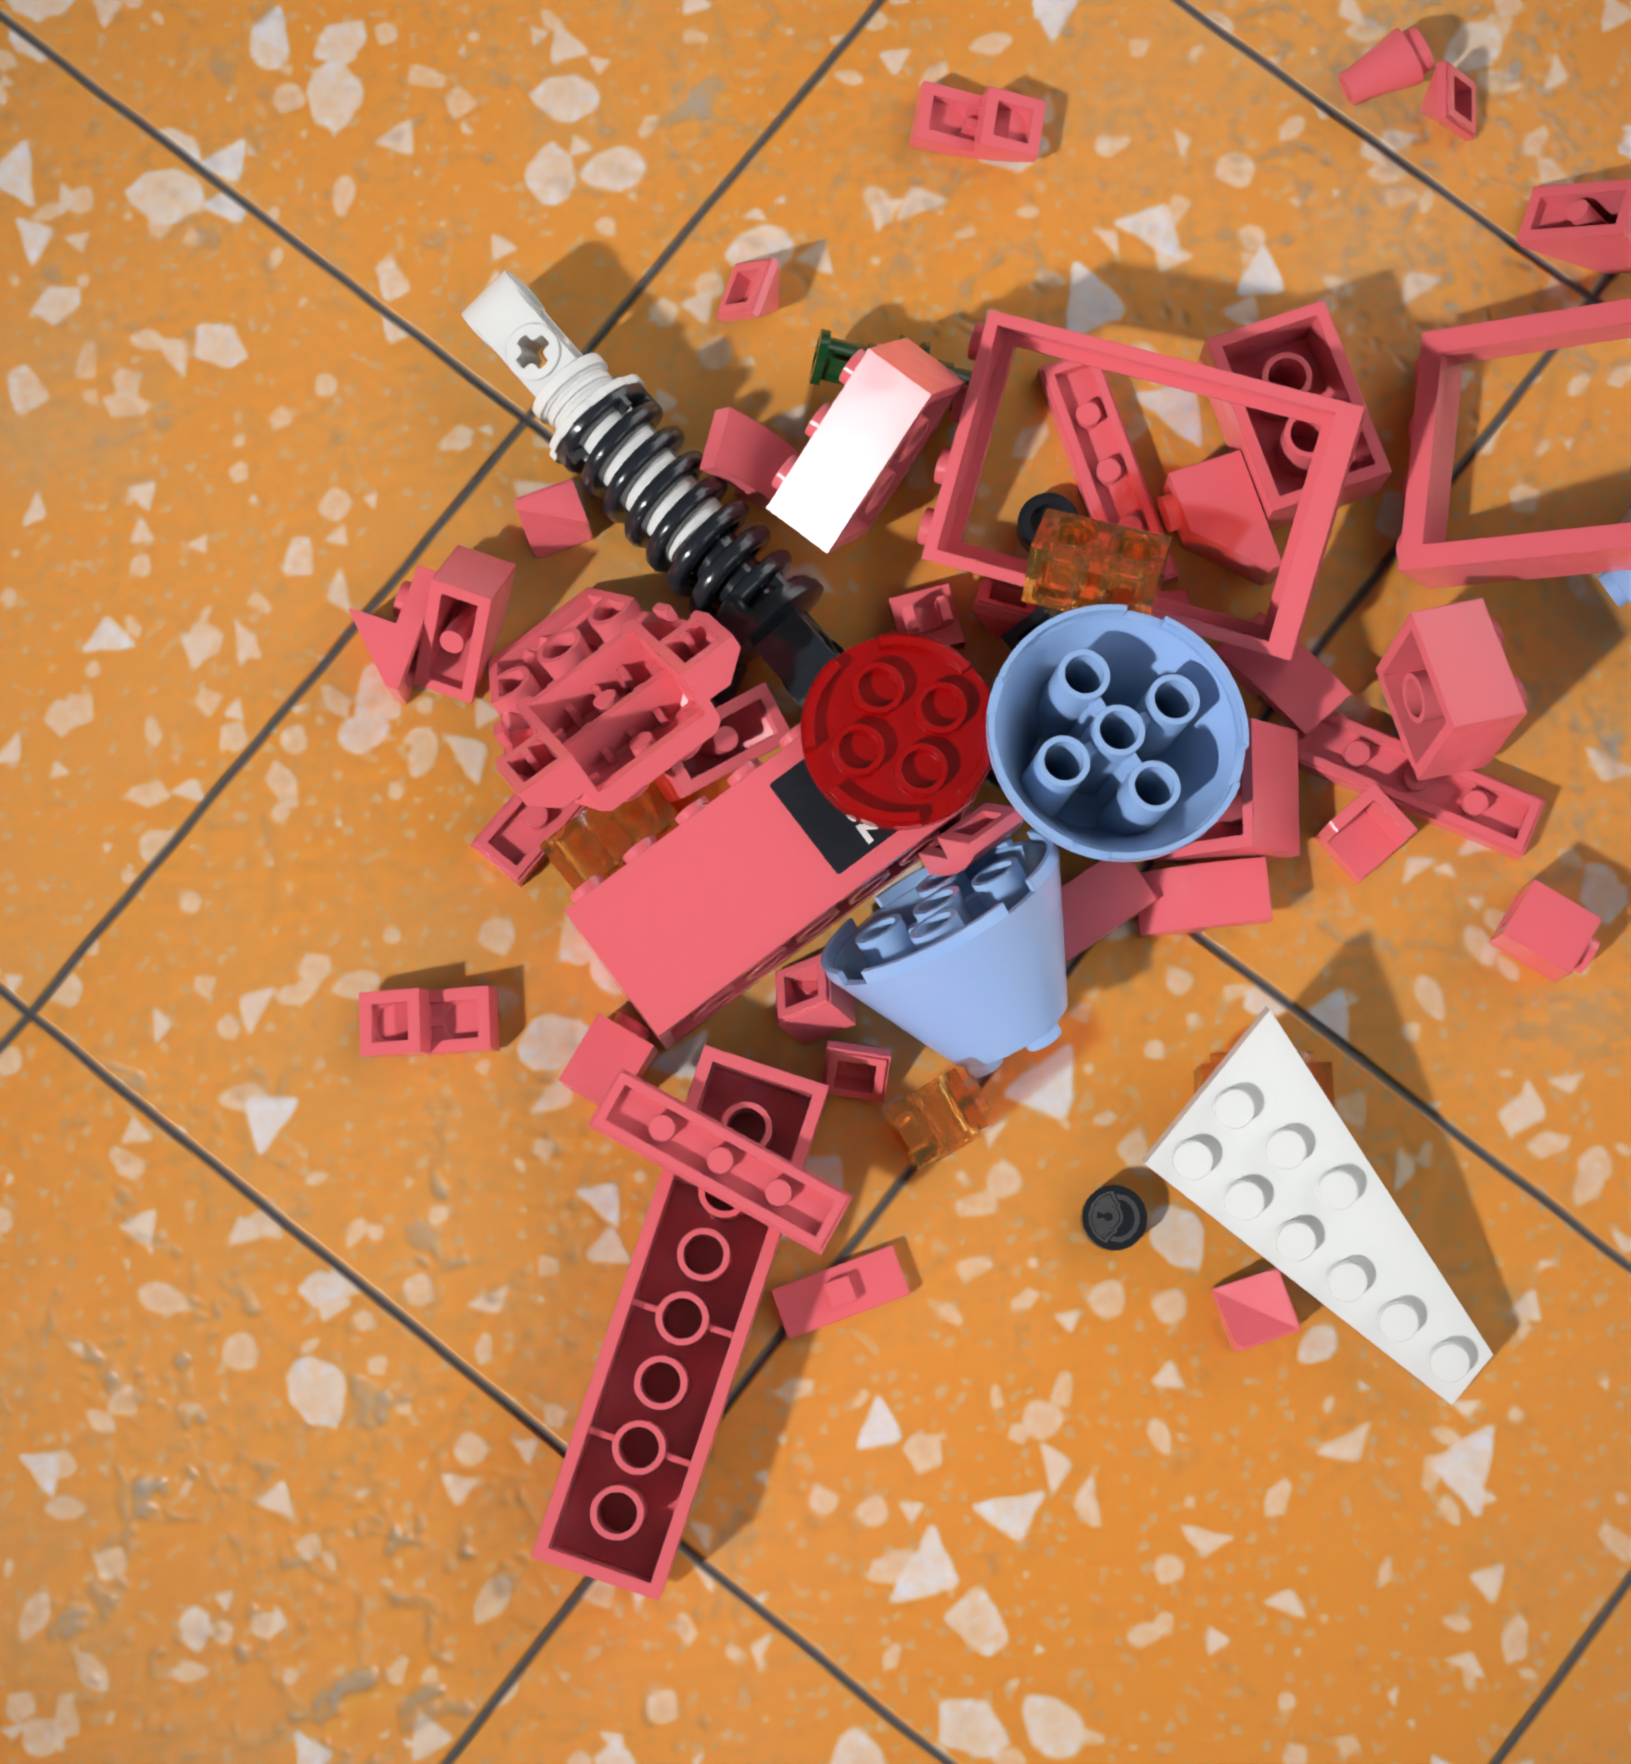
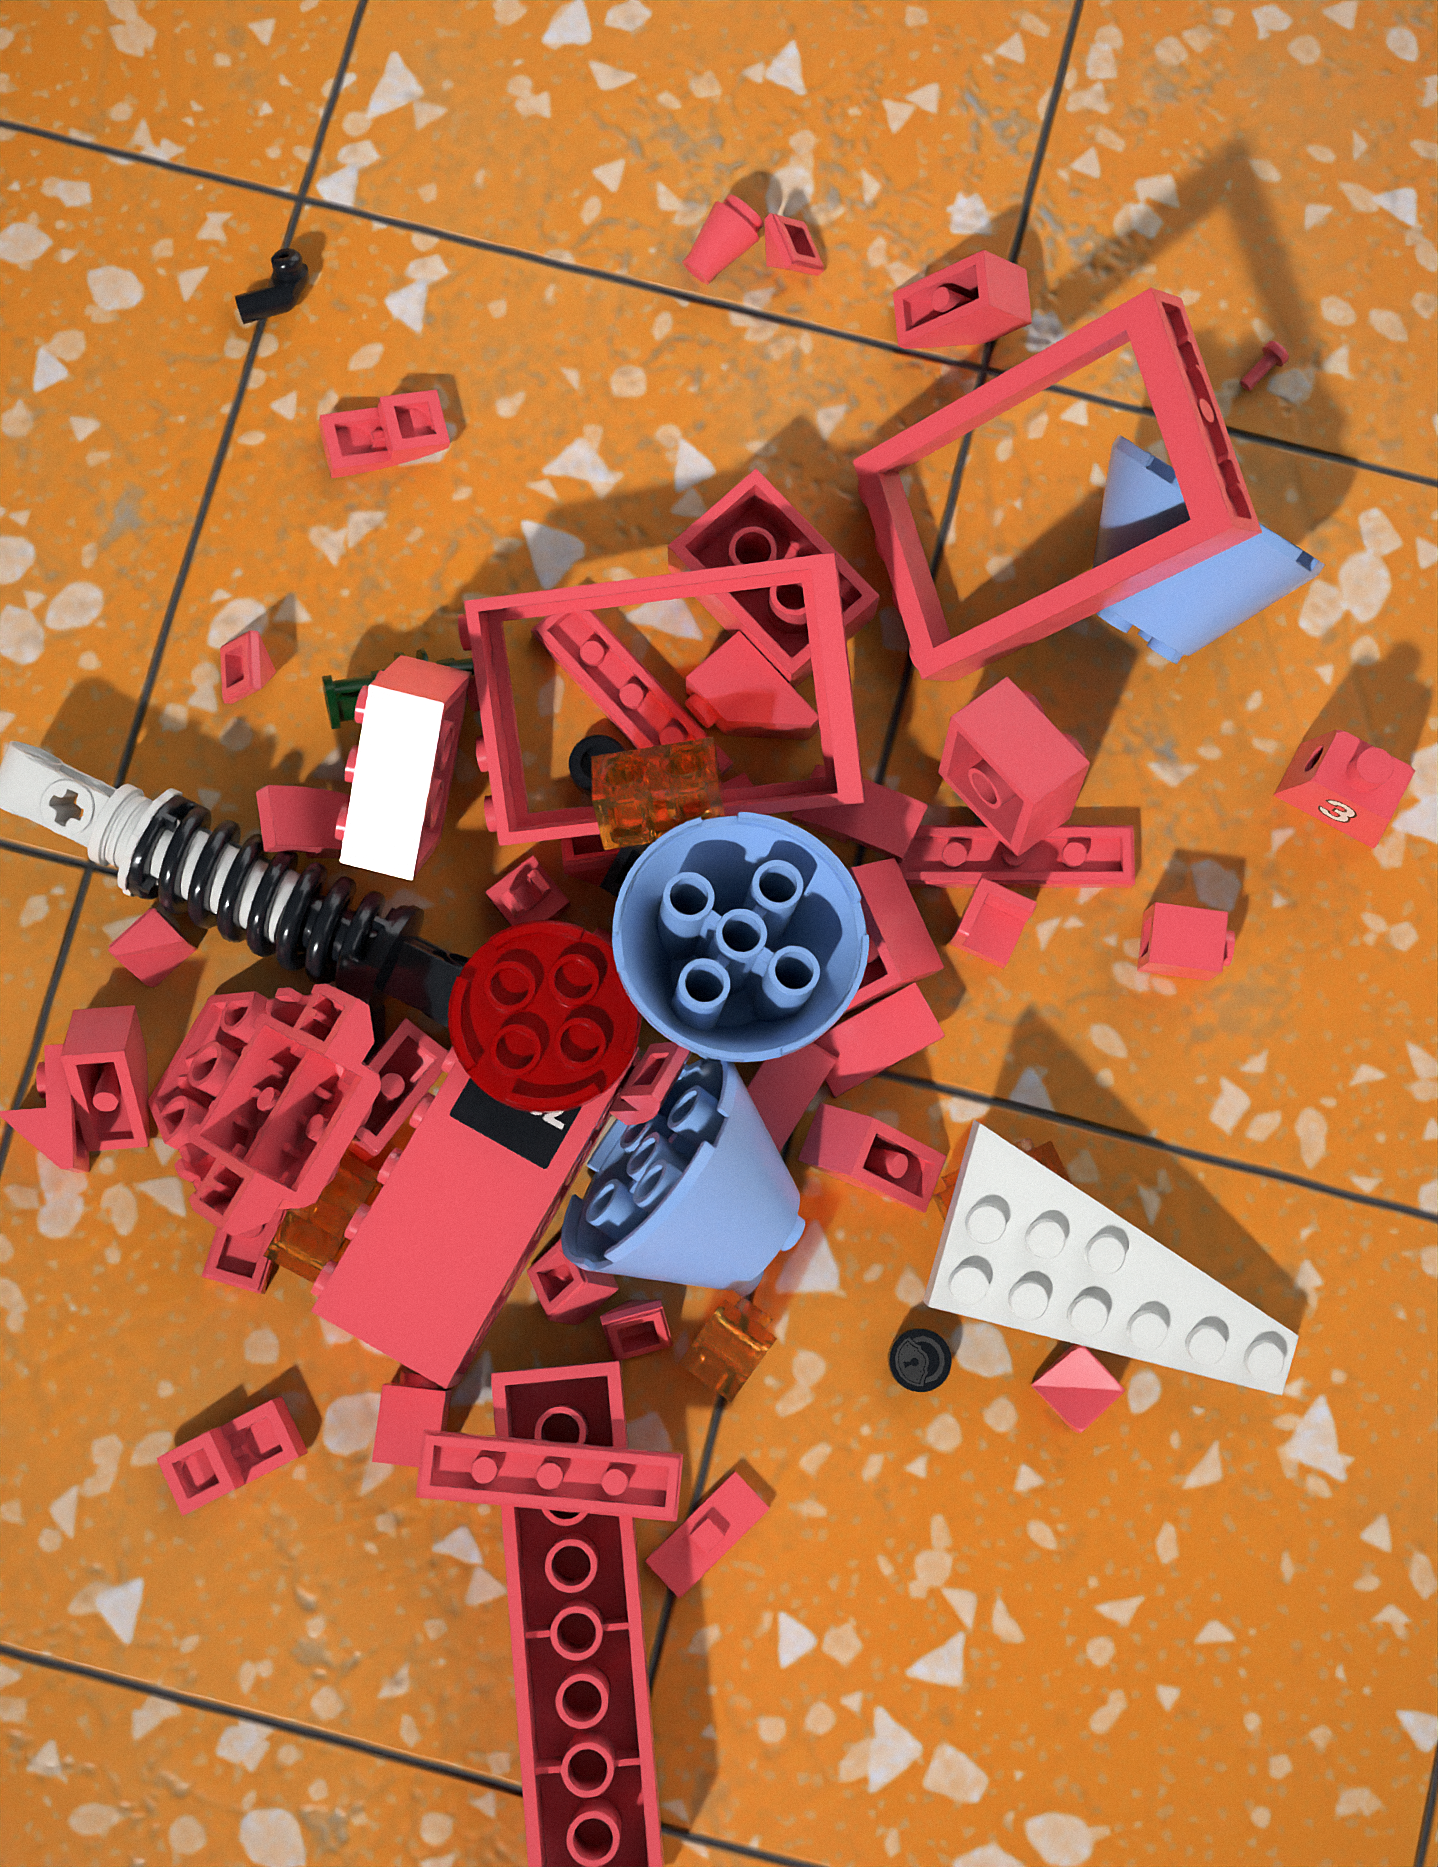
camera: 30 degrees left, 0 degrees up
none -> coral slope [798,1103,947,1213]

